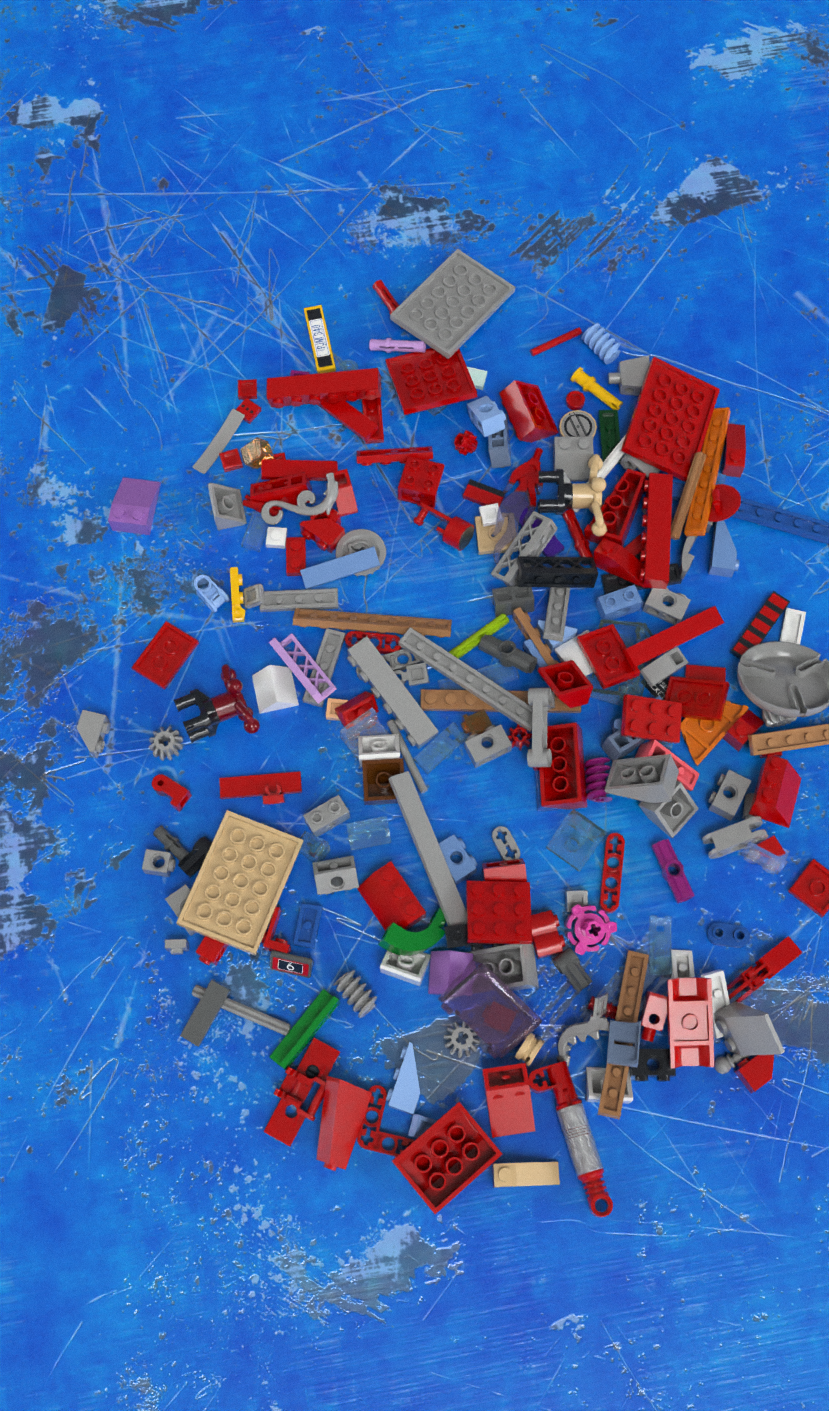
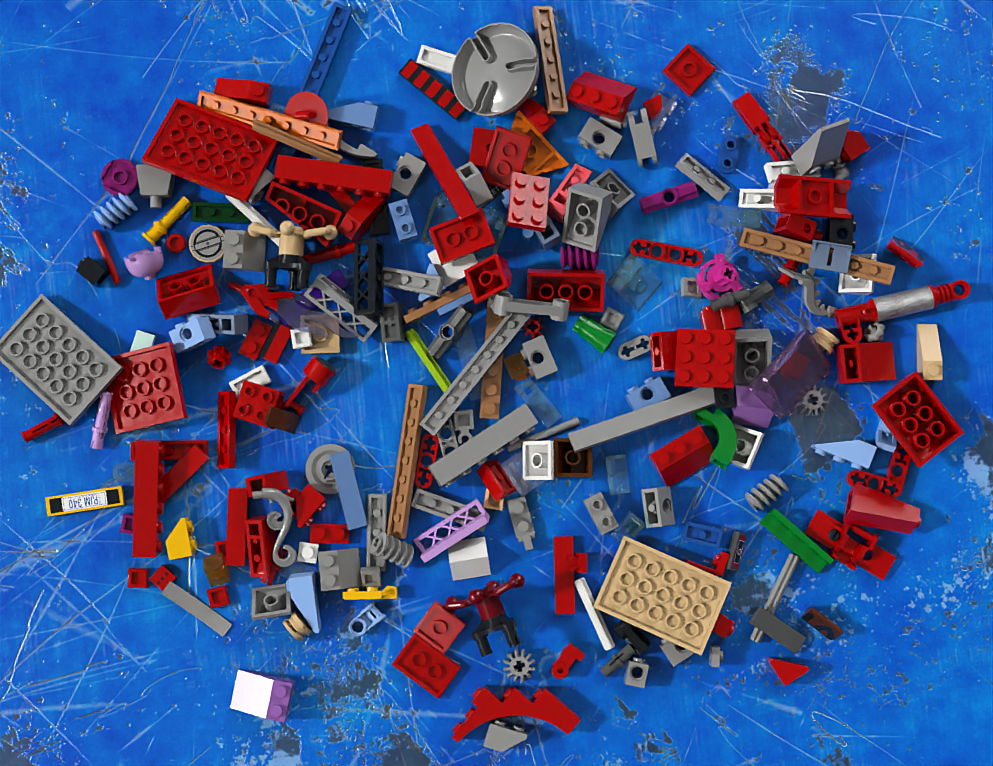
camera: 90 degrees left, 15 degrees up
none -> black brick [76,256,110,287]
none -> magenta tile [101,159,139,197]
none -> lavender cylinder [123,246,164,280]
none -> yellow slope [166,517,197,560]
none -> white tile [229,365,272,400]
none -> red plate [239,318,273,361]
none -> copper slope [263,405,301,434]
none -> tan wheel [283,611,312,642]
none -> light blue slope [286,571,322,633]
none -> light grey slope [318,547,362,591]
none -> light grey piece [370,532,414,568]
none -> red plate [413,600,467,654]
none -> red arch [452,685,581,742]
none -> light grey hinge [506,496,535,551]
none -> green plant [572,314,618,355]
none -> white axle [574,577,615,650]
none -> light grey tile [599,307,625,332]
none -> light grey plate [675,153,730,202]
none -> dark grey pin [709,287,750,312]
none -> red slope [767,657,809,686]
none -> copper slope [801,606,843,640]
none -> light grey piece [863,322,885,342]
none -> red slope [885,236,924,269]

